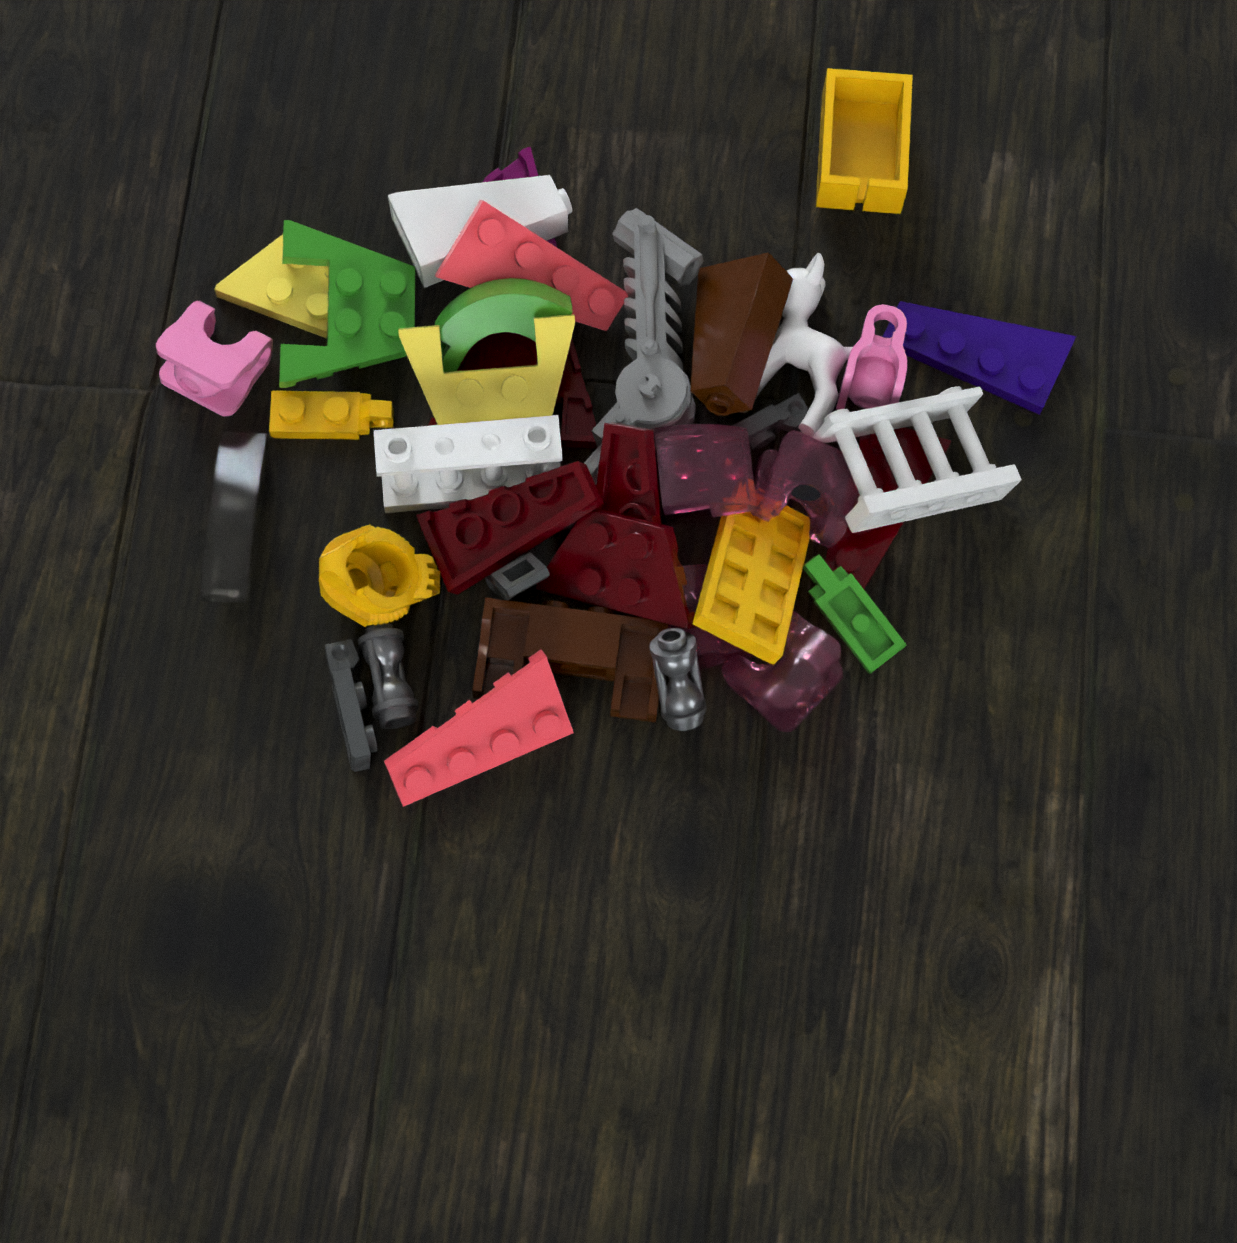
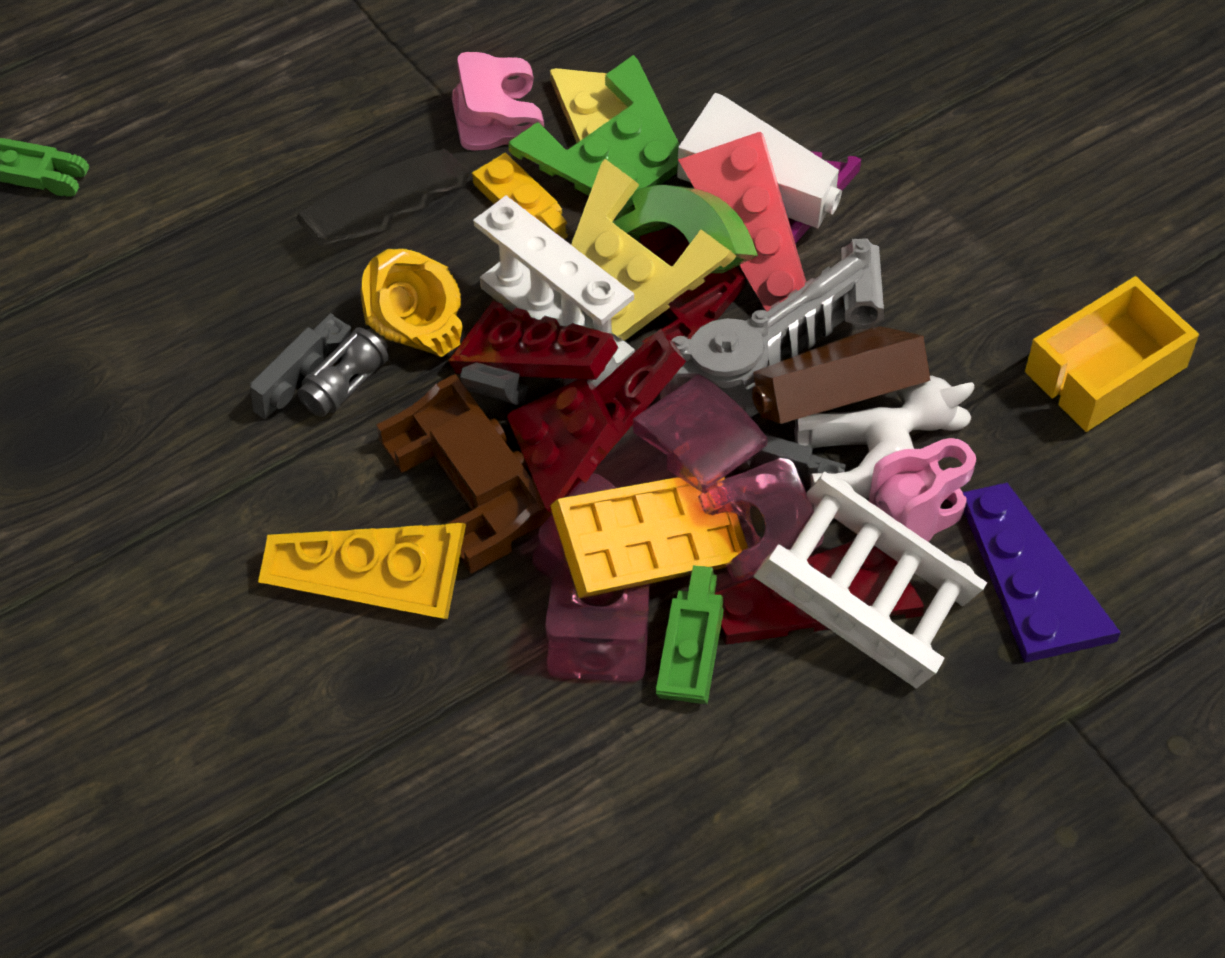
camera: 55 degrees right, 15 degrees down
coral wing [384,649,574,807] -> none
flat silver piece [649,628,707,731] -> none
none -> yellow wing [258,523,466,619]

